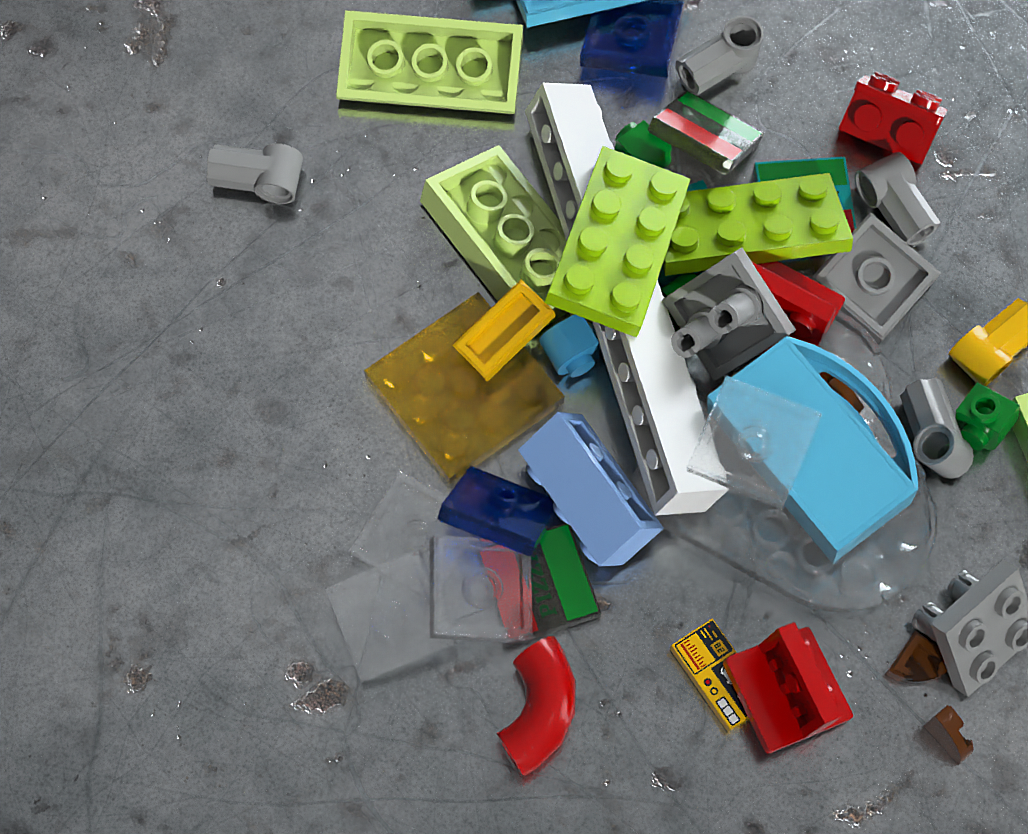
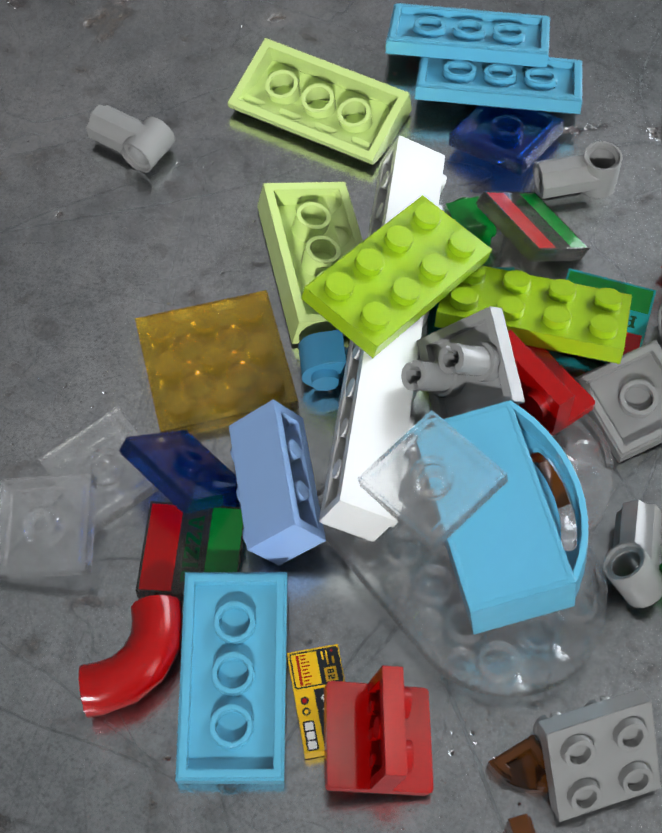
camera: 25 degrees right, 10 degrees down
clear plate [429,535,533,644] -> none
yellow tile [452,279,556,382] -> none
none -> medium azure tile [175,572,288,784]

